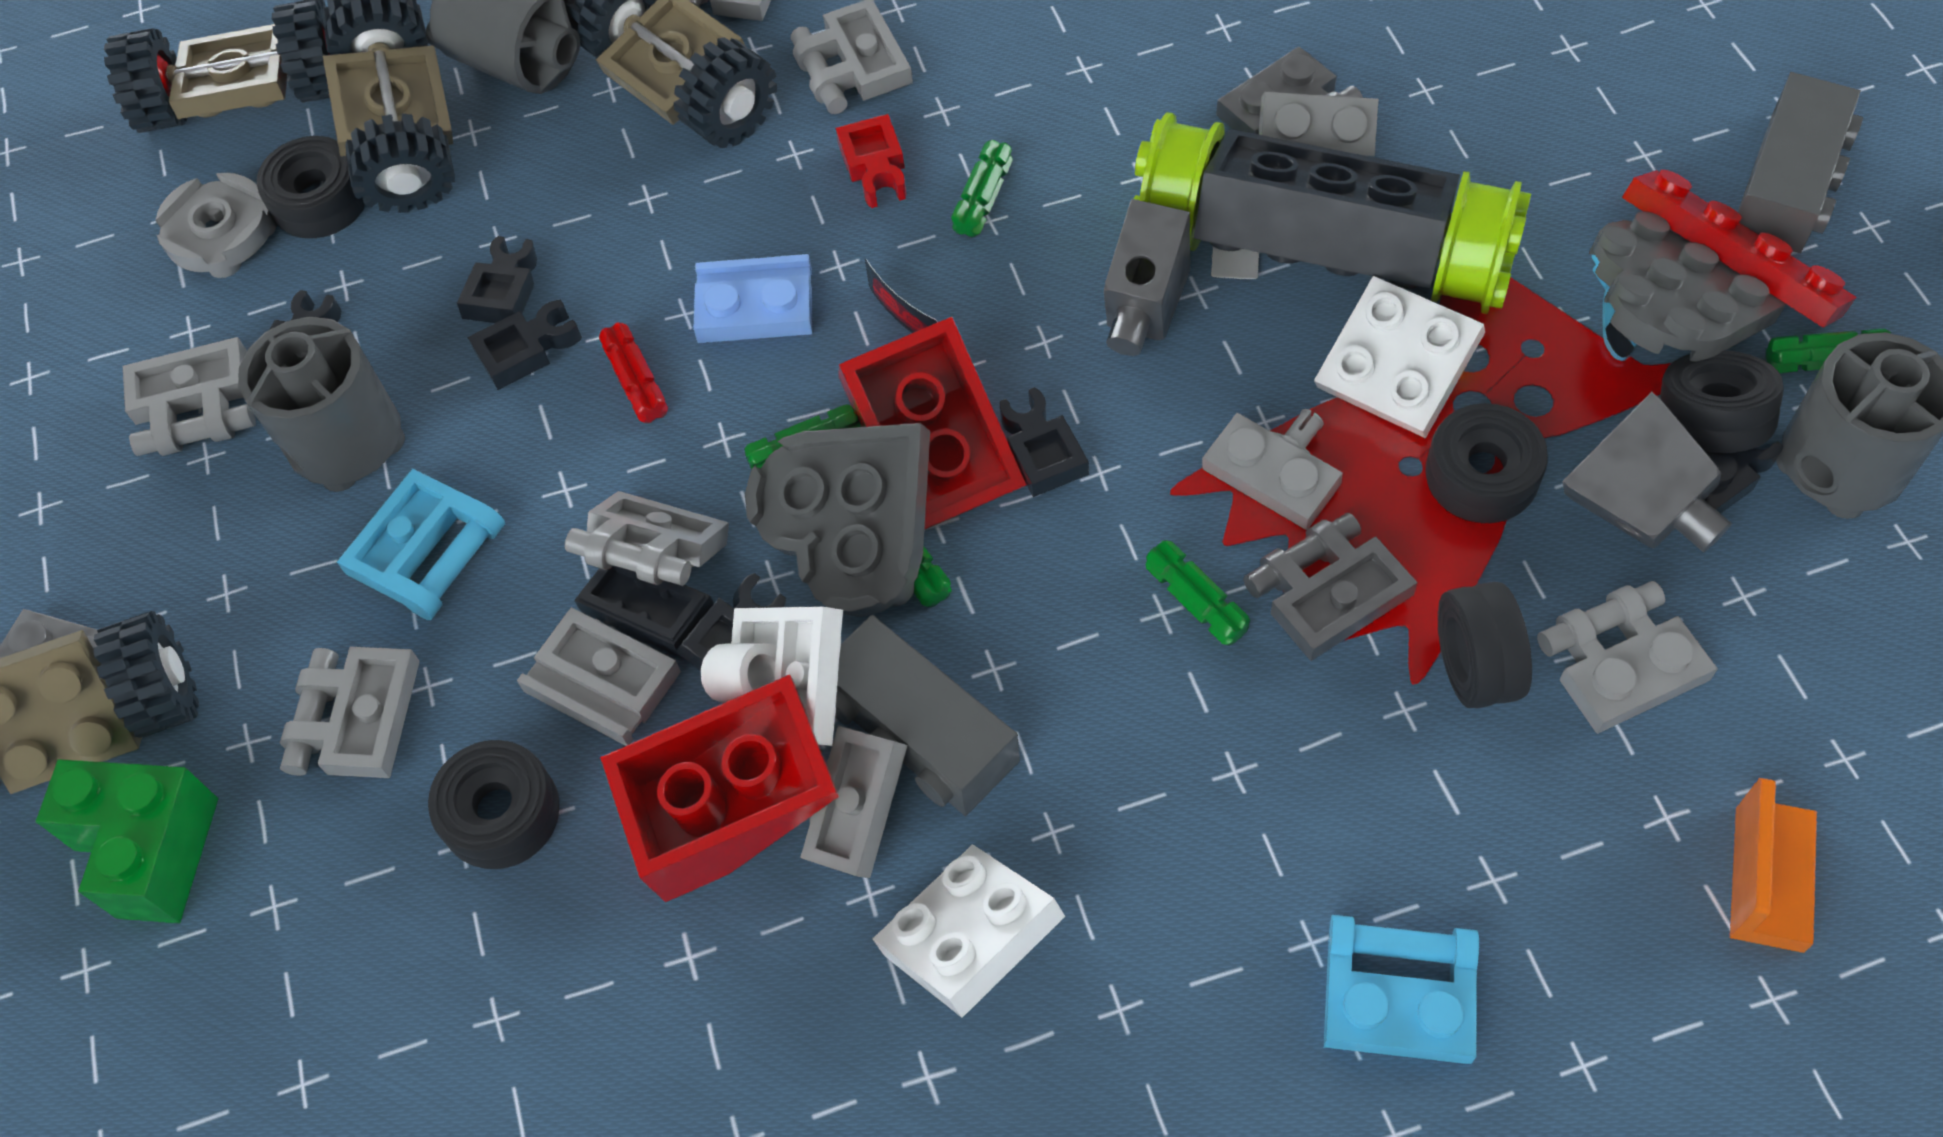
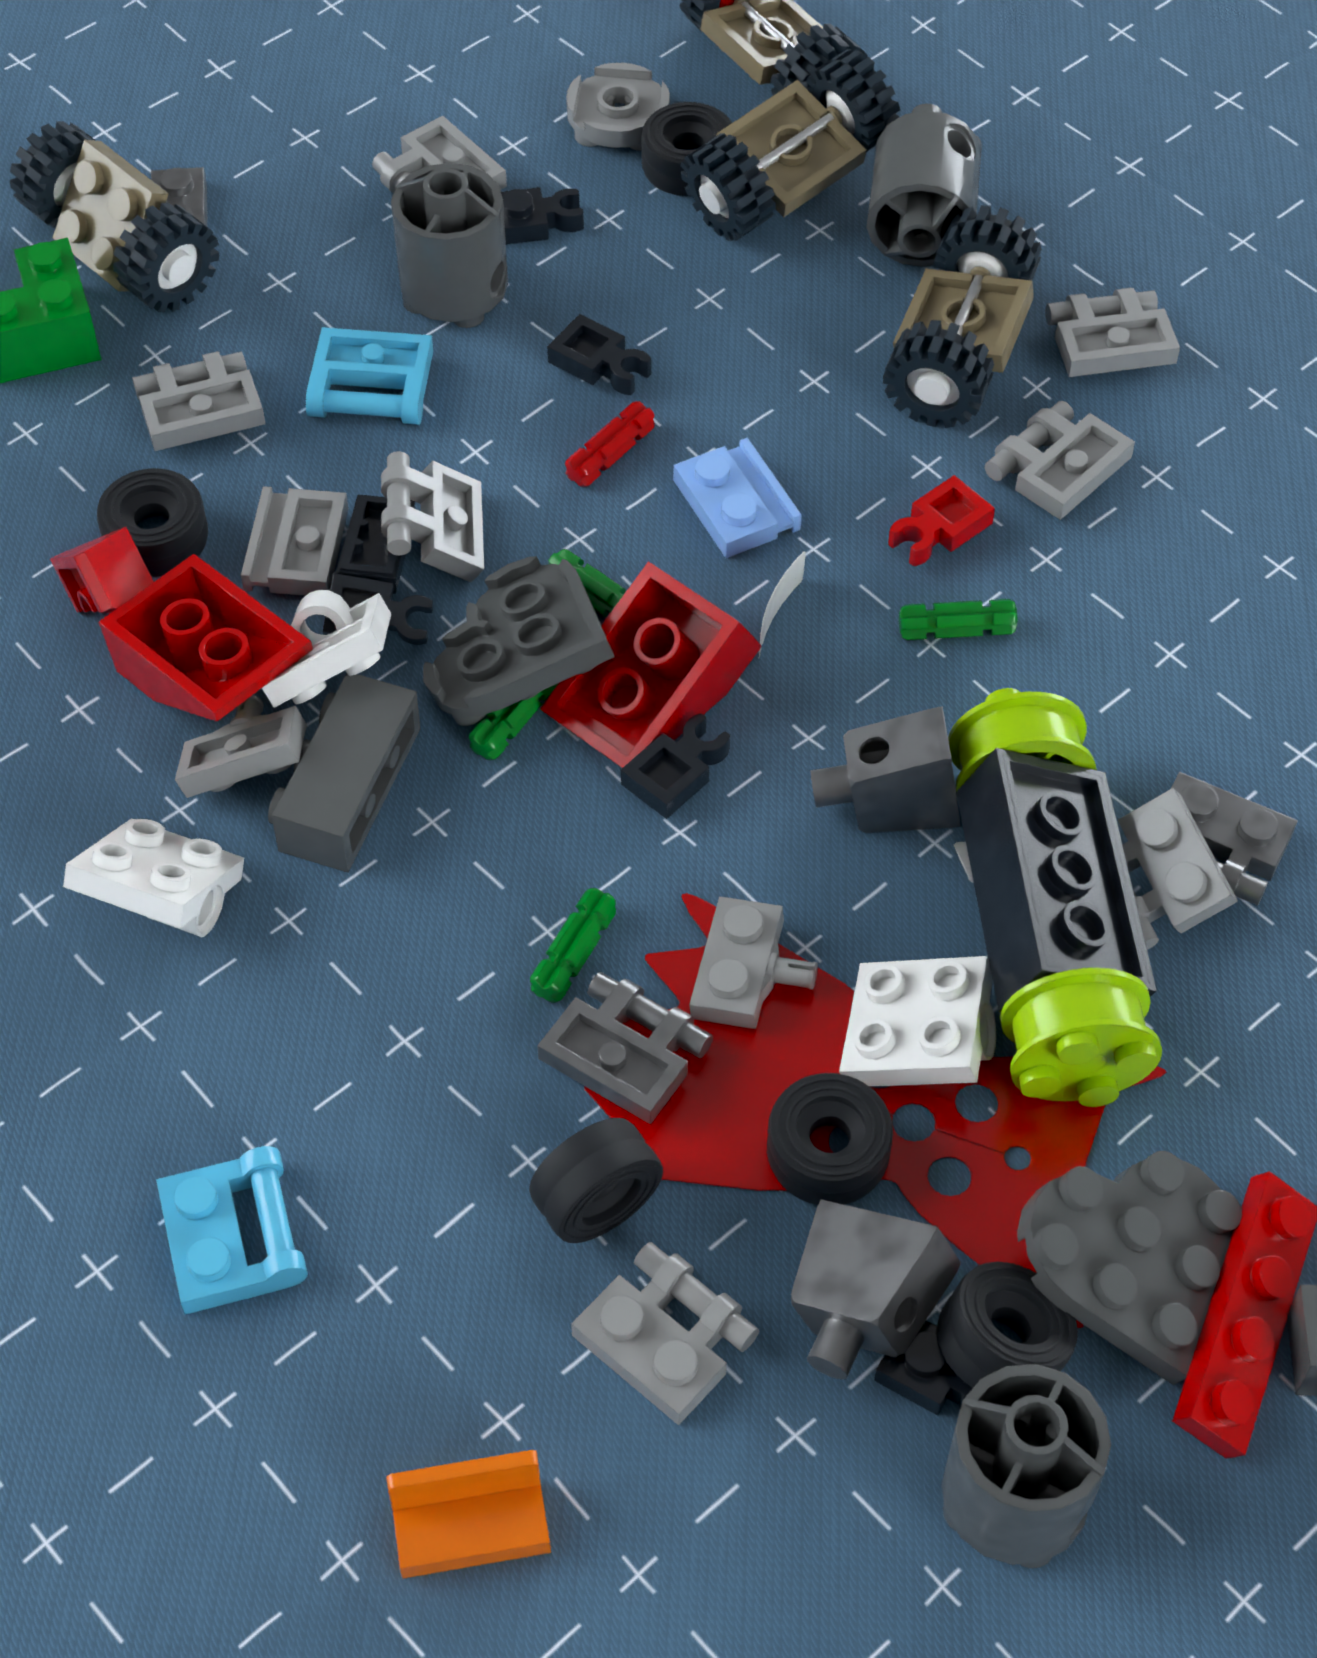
camera: 60 degrees right, 5 degrees down
black plate [457,236,537,323] -> none
green axle [1765,329,1891,373] -> none
none -> red slope [50,527,154,614]

